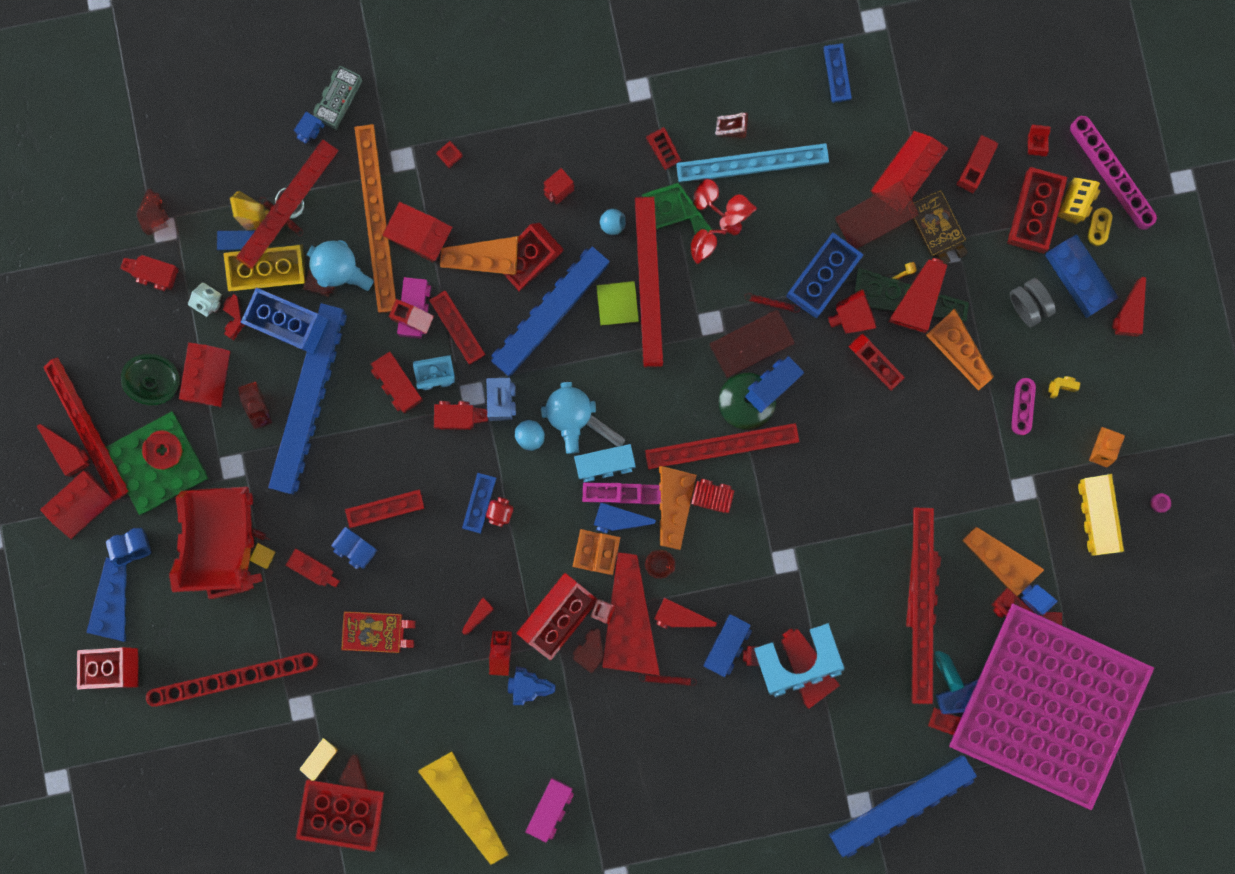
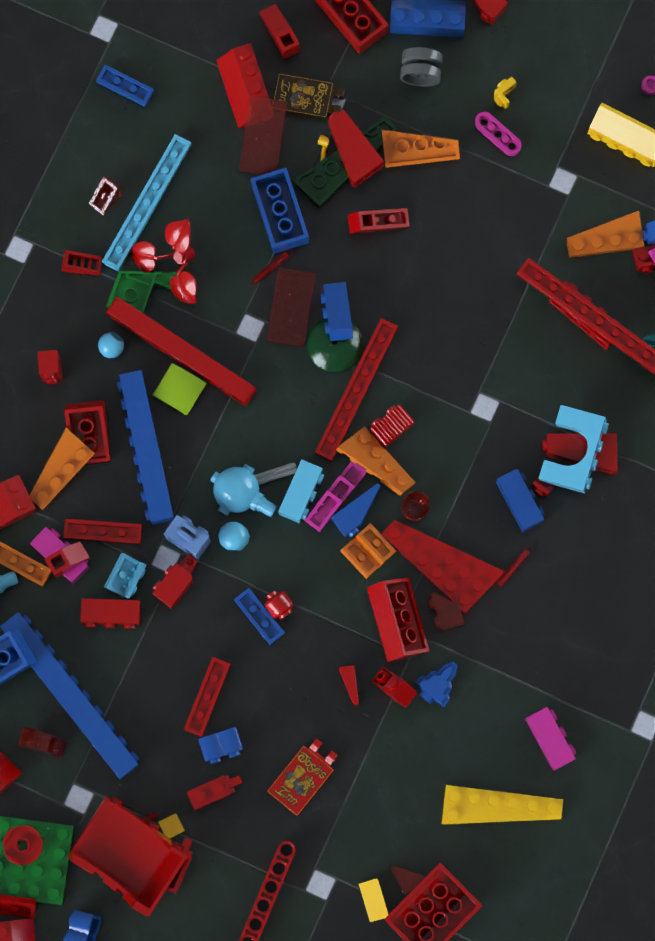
camera: 50 degrees left, 5 degrees down
tile [590,599,616,624] -> none
red slope [654,598,717,629] -> none
red torso [828,290,876,333] -> none
orange torso [1089,427,1125,468] -> none

